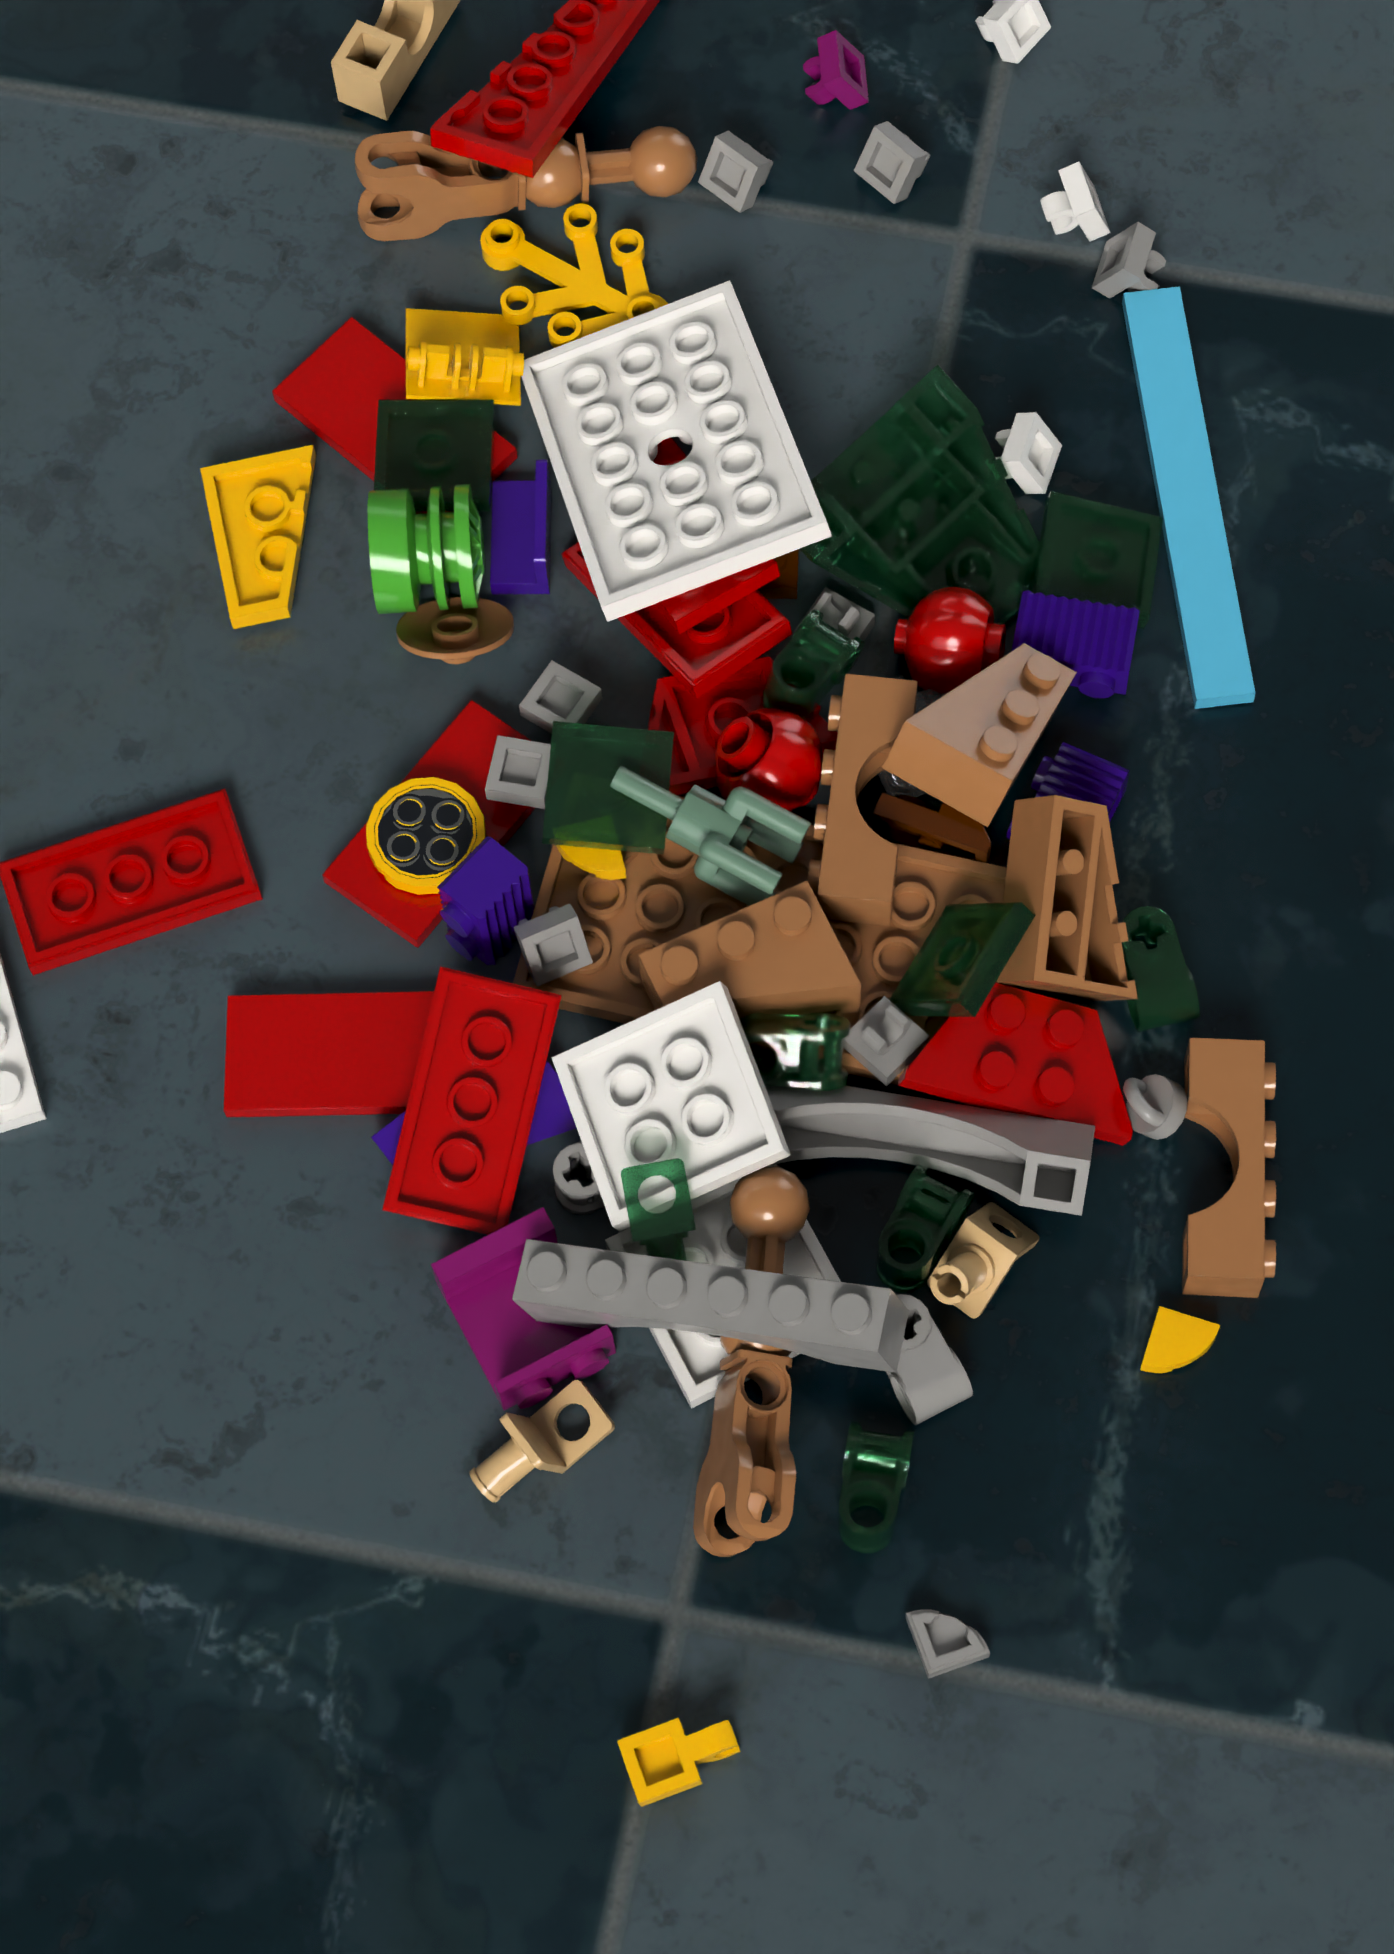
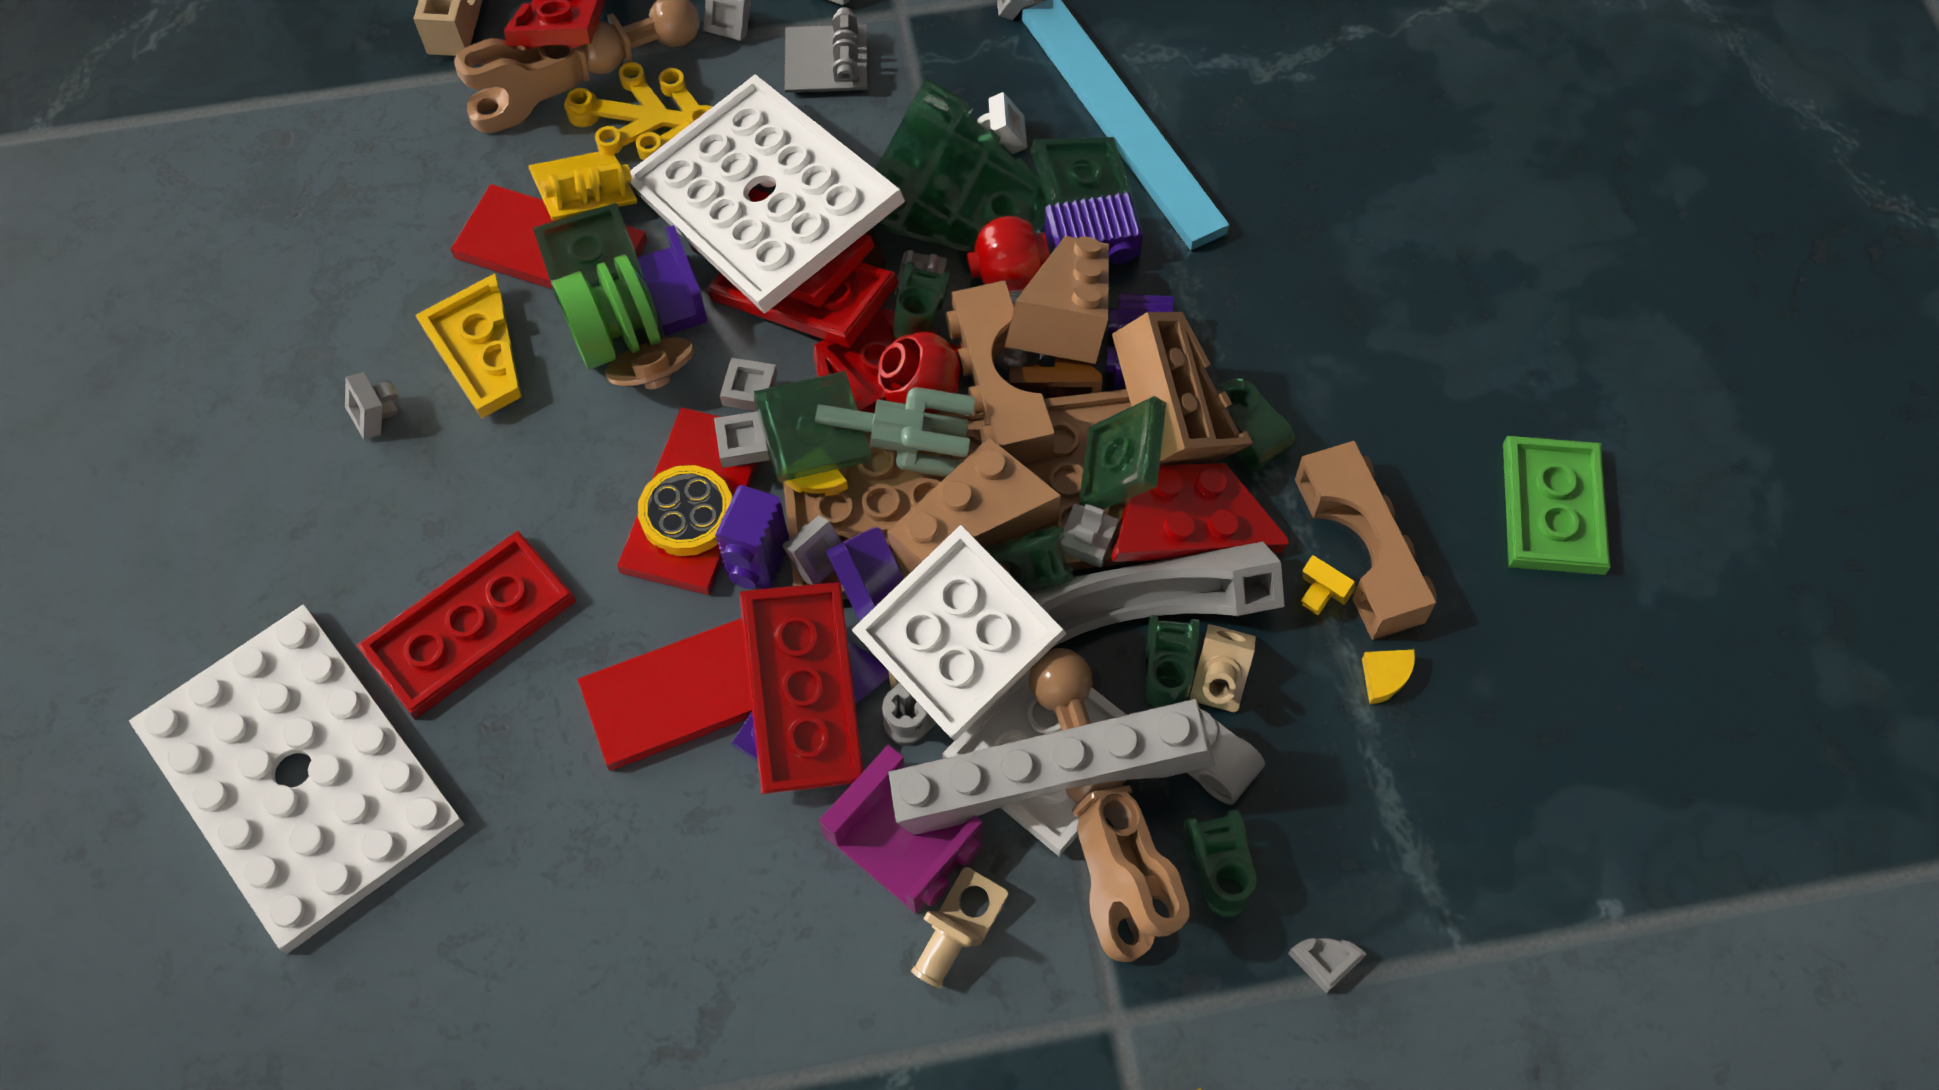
camera: 25 degrees left, 5 degrees down
clear green bracket [621,1158,696,1261] -> none
light grey tile [1123,1074,1187,1140] -> none
none -> light grey tile [345,372,399,440]
none -> light grey hinge [785,8,868,93]
none -> dark purple panel [825,527,904,622]
none -> yellow tile [1301,555,1355,616]

